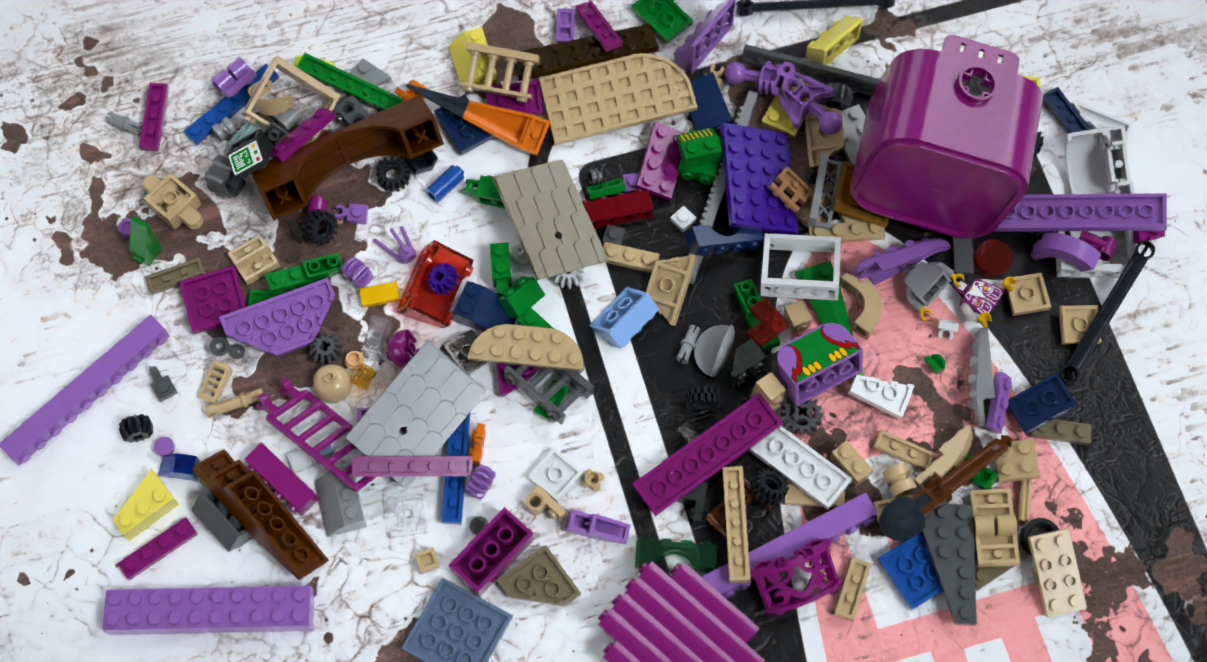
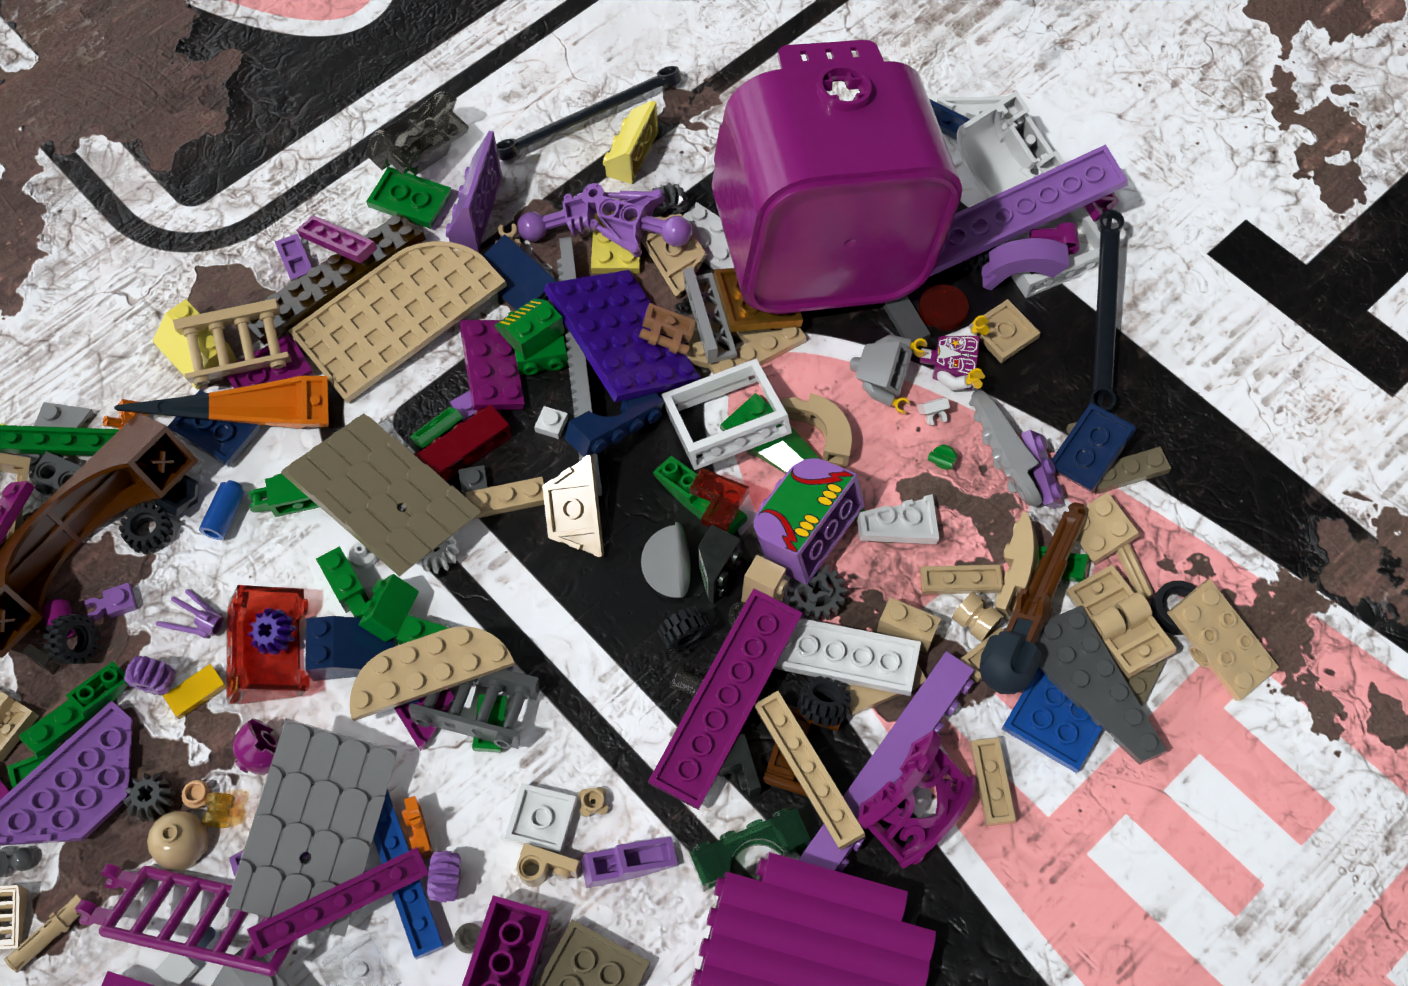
camera: 25 degrees left, 5 degrees down
clear brick [362,315,393,362] -> none
clear smoke slope [440,329,489,375] -> none
dark grey plate [588,168,602,185] -> none
light blue slope [589,287,659,349] -> none
light grey pin [676,325,700,364] -> none
dark grey plate [741,44,880,96] -> none
tan brick [783,300,812,333] -> none
medium lavender animal [853,238,951,285] -> none
tan plate [1058,305,1102,345] -> none

